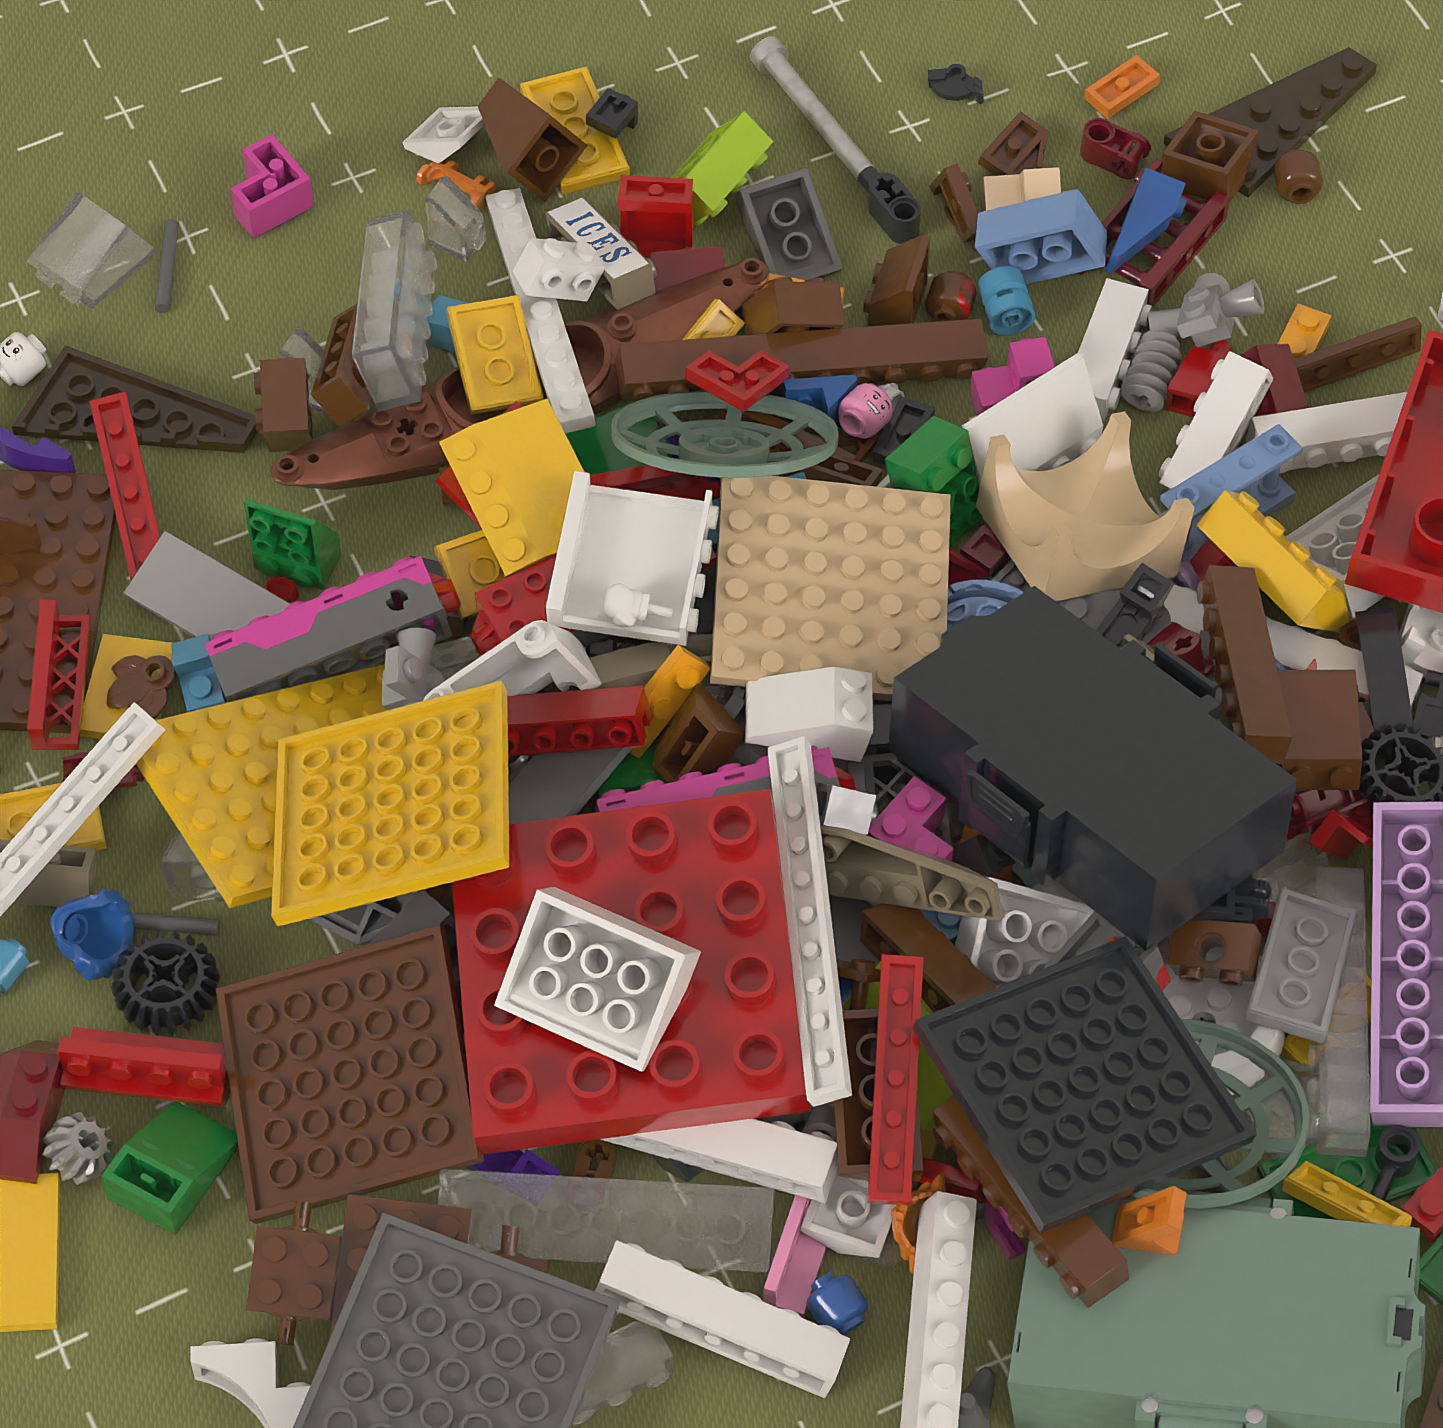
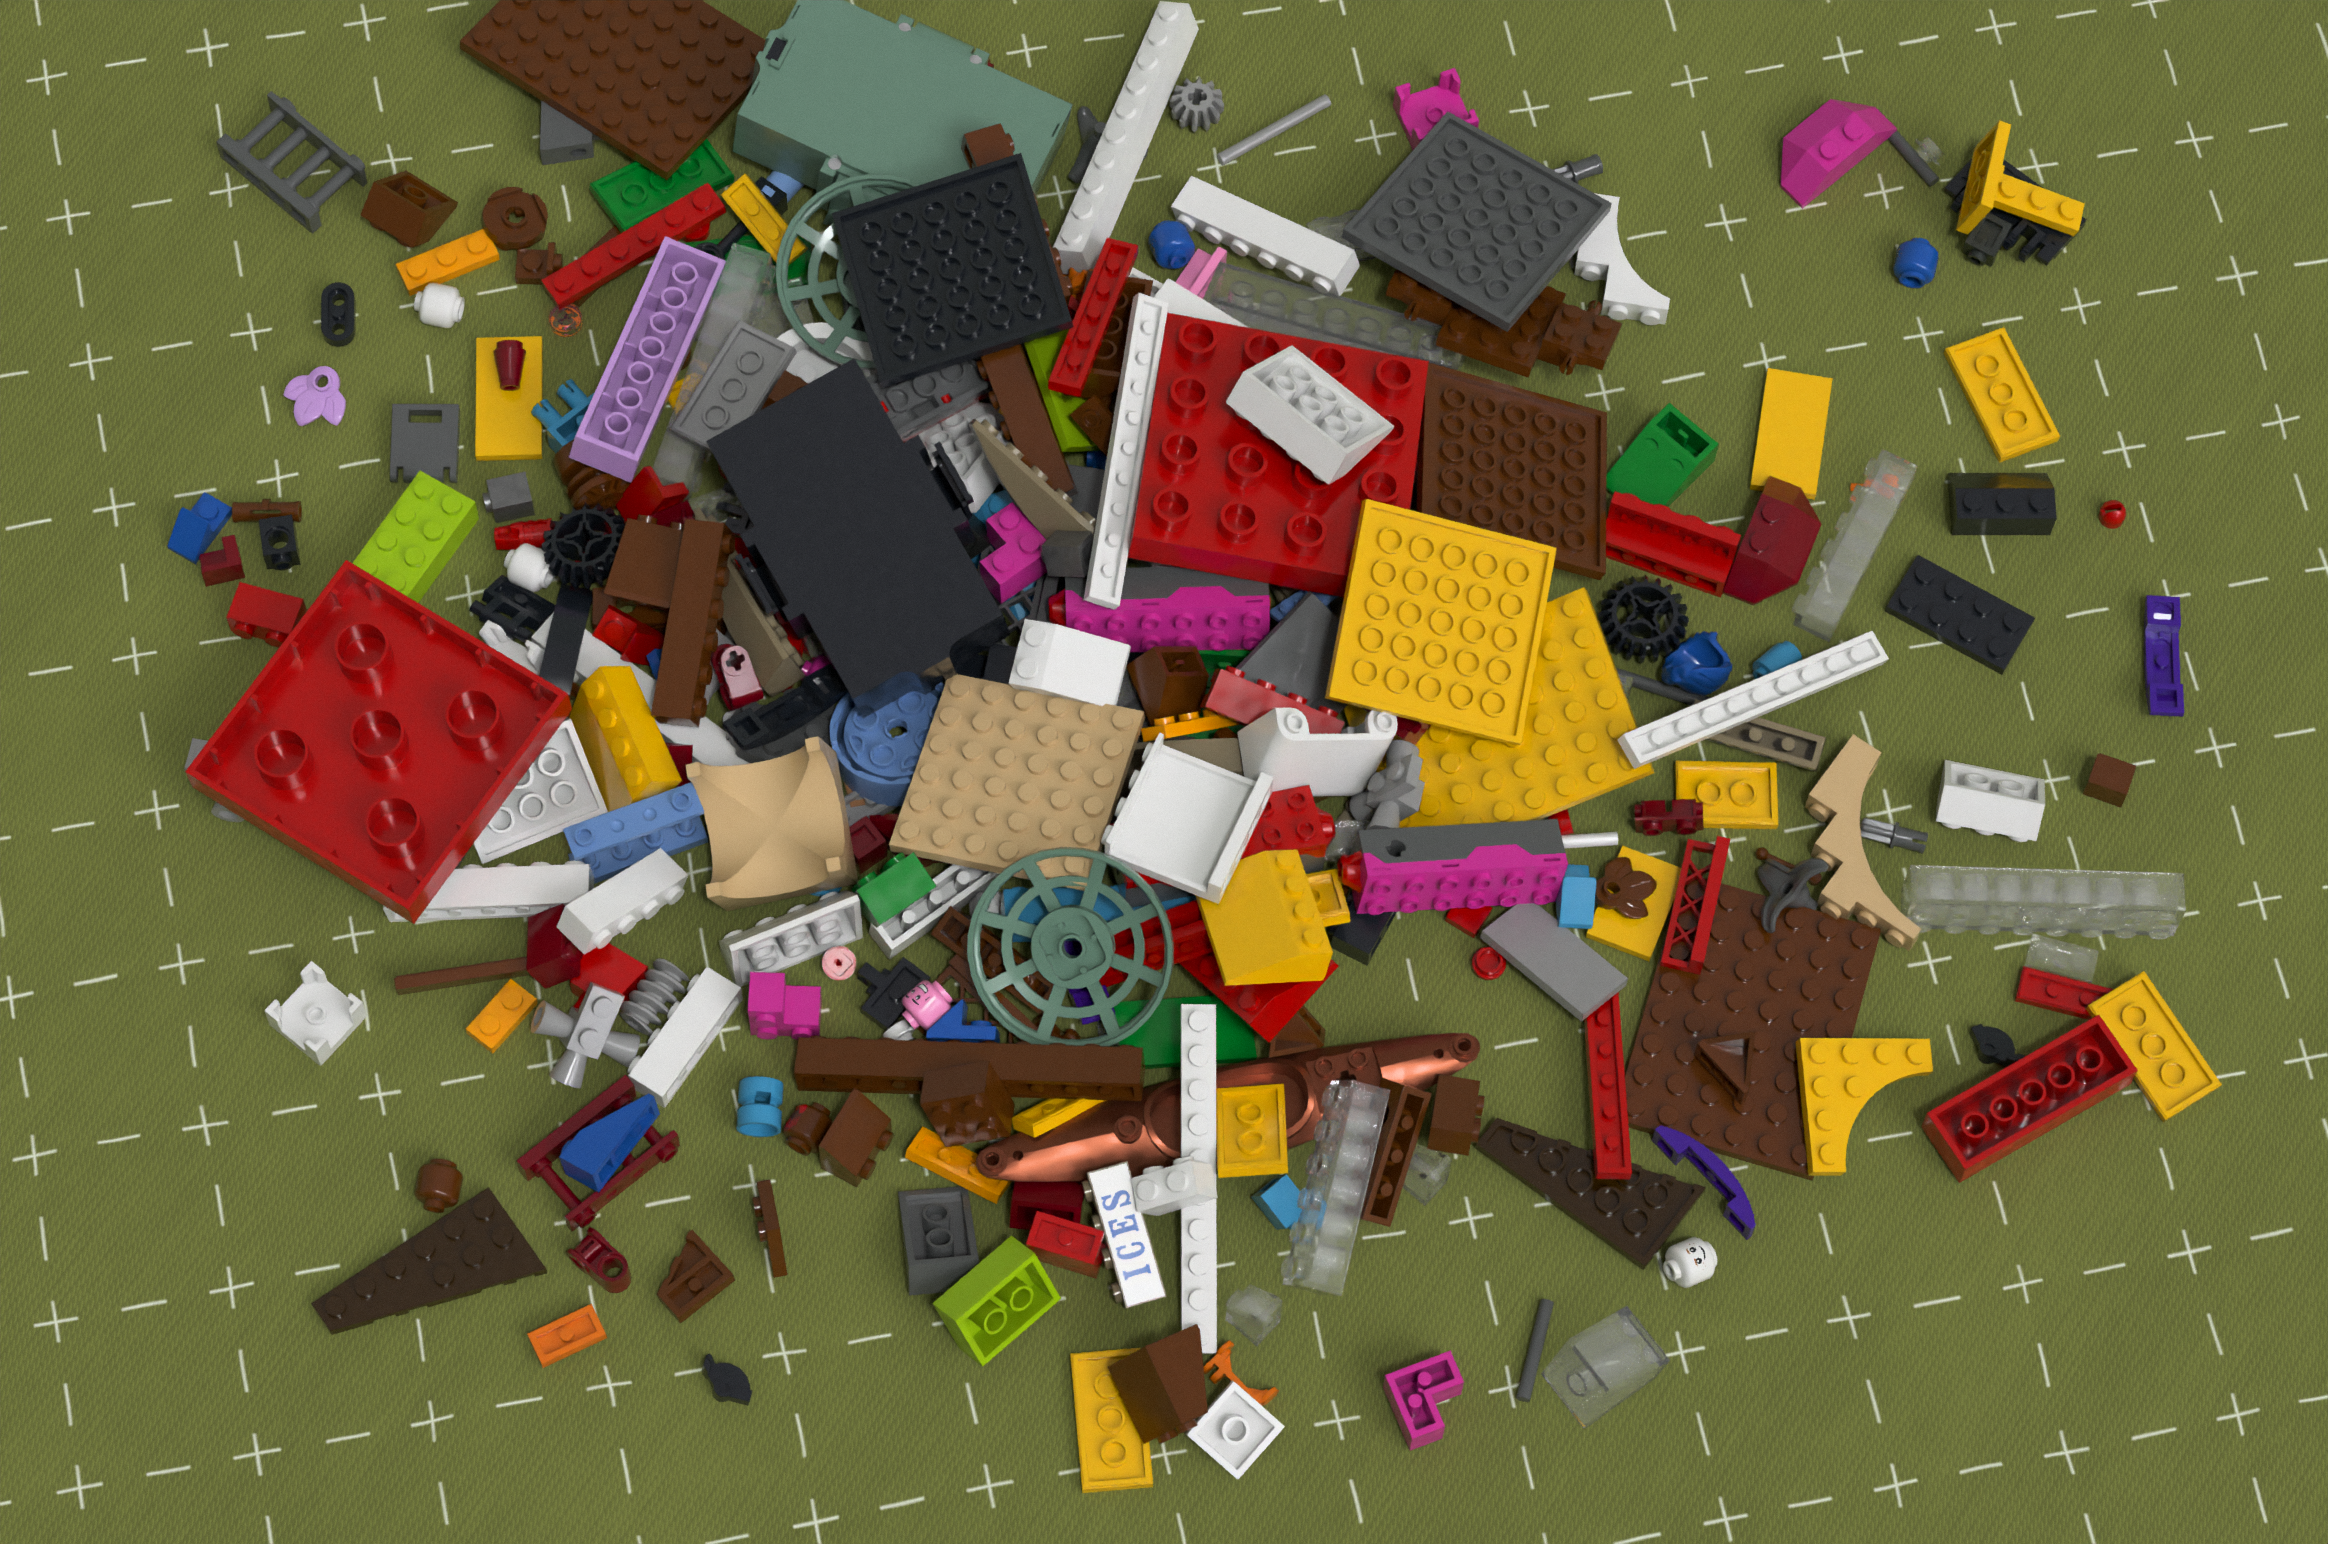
camera: 170 degrees left, 10 degrees up
light grey gear [42,1112,114,1185] -> none
green slope [244,499,341,590] -> none
black bracket [586,88,638,139] -> none
white piece [604,583,673,627] -> none
red plate [684,350,790,412] -> none
piece [750,36,921,244] -> none
medium blue brick [975,189,1107,284] -> none
tan brick [980,167,1061,211] -> none
orange slope [1111,1186,1187,1255] -> none
reddish brown slope [1162,111,1259,203] -> none

